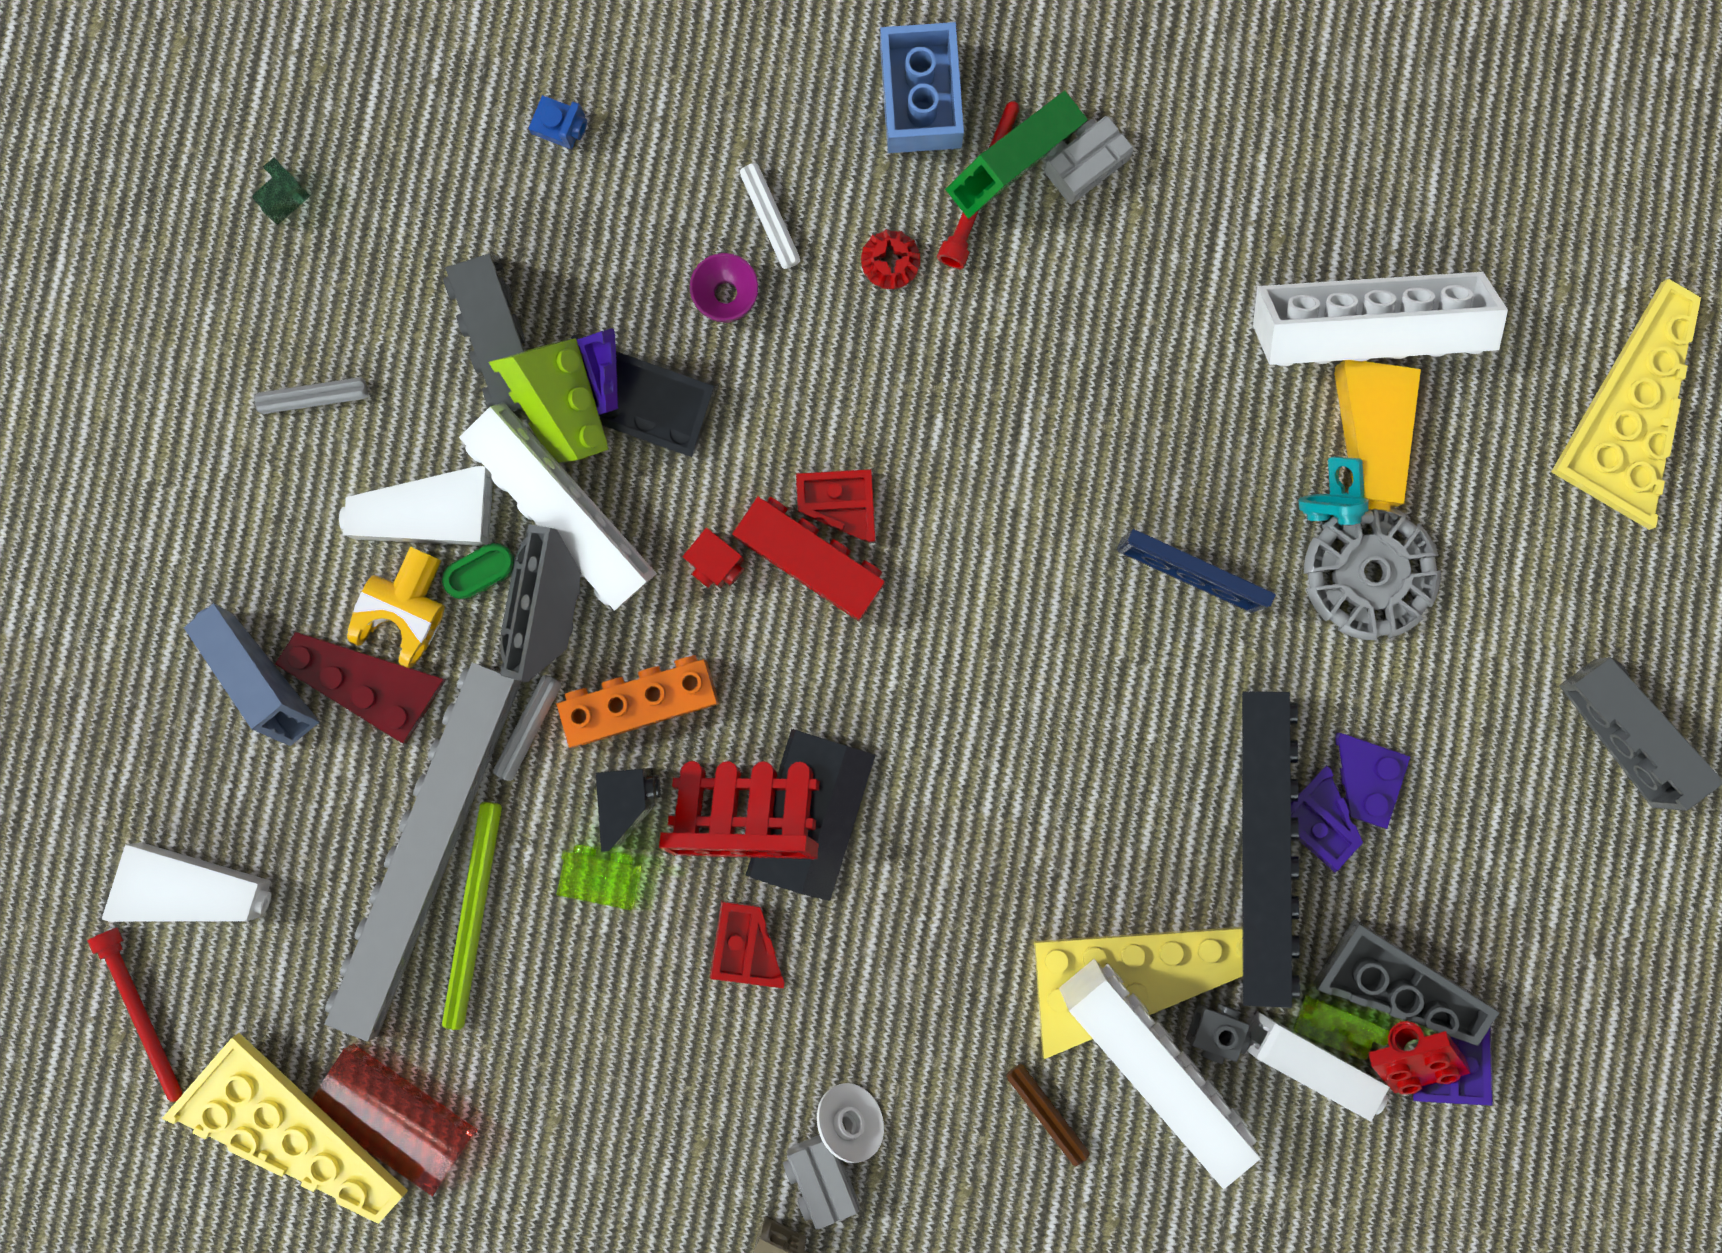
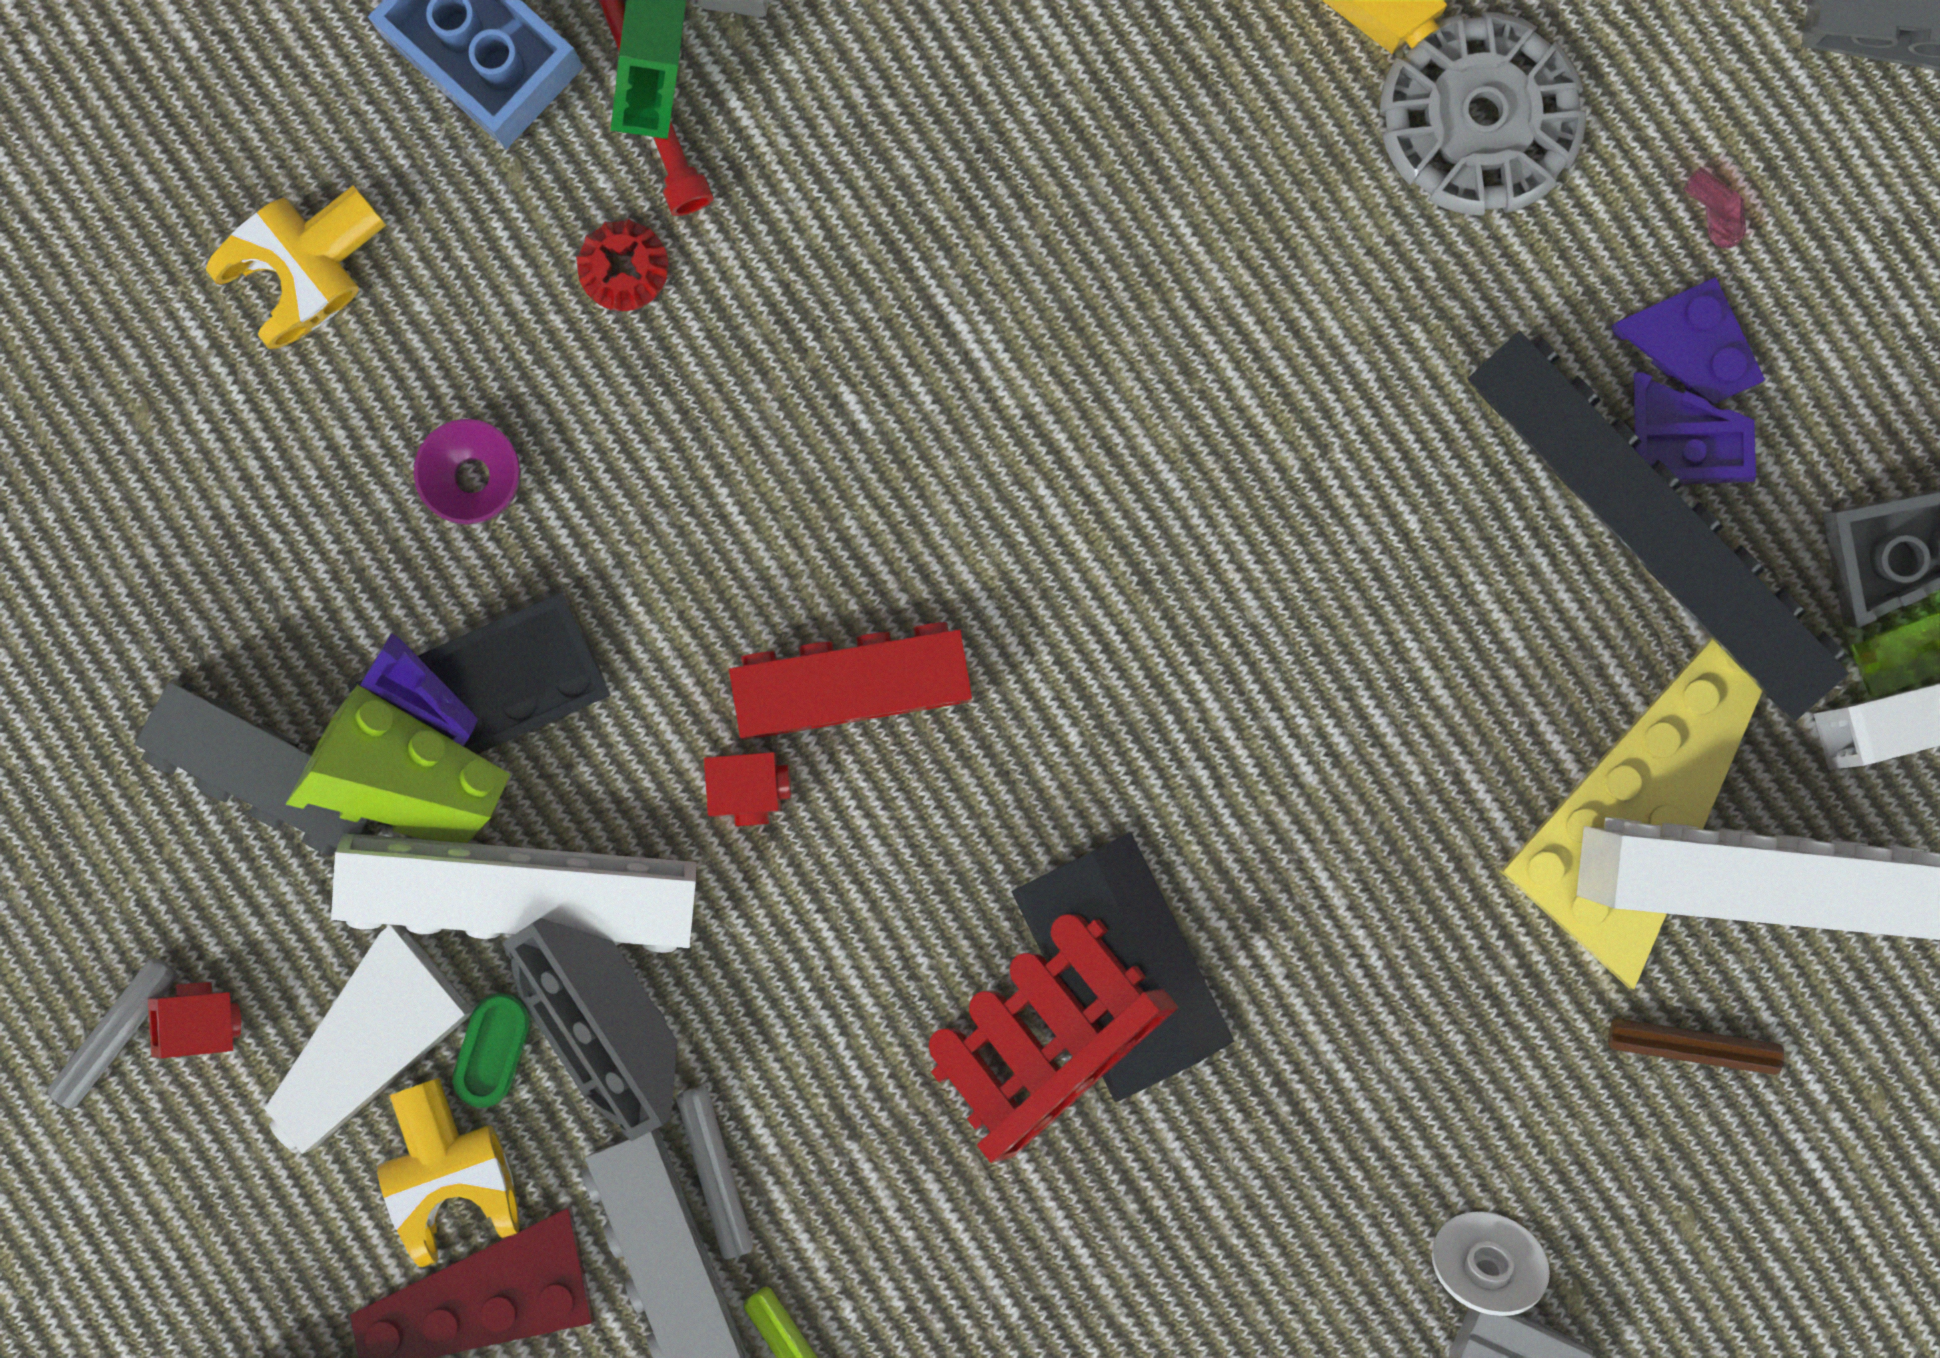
camera: 40 degrees left, 0 degrees up
blue bracket [528,95,587,150] -> none
orange brick [556,655,720,748] -> none
clear neon green bracket [557,844,642,910] -> none
black slope [596,768,661,852] -> none
red wing [710,900,785,989] -> none
white axle [740,163,800,269] -> none
red wing [796,469,876,543] -> none
dark blue tile [1116,529,1276,613] -> none
dark grey brick [1186,1003,1251,1064] -> none
teal bracket [1298,456,1369,525] -> none
none -> red brick [148,982,241,1058]
none -> yellow connector [206,185,387,349]
none -> clear pink arm [1683,166,1746,249]

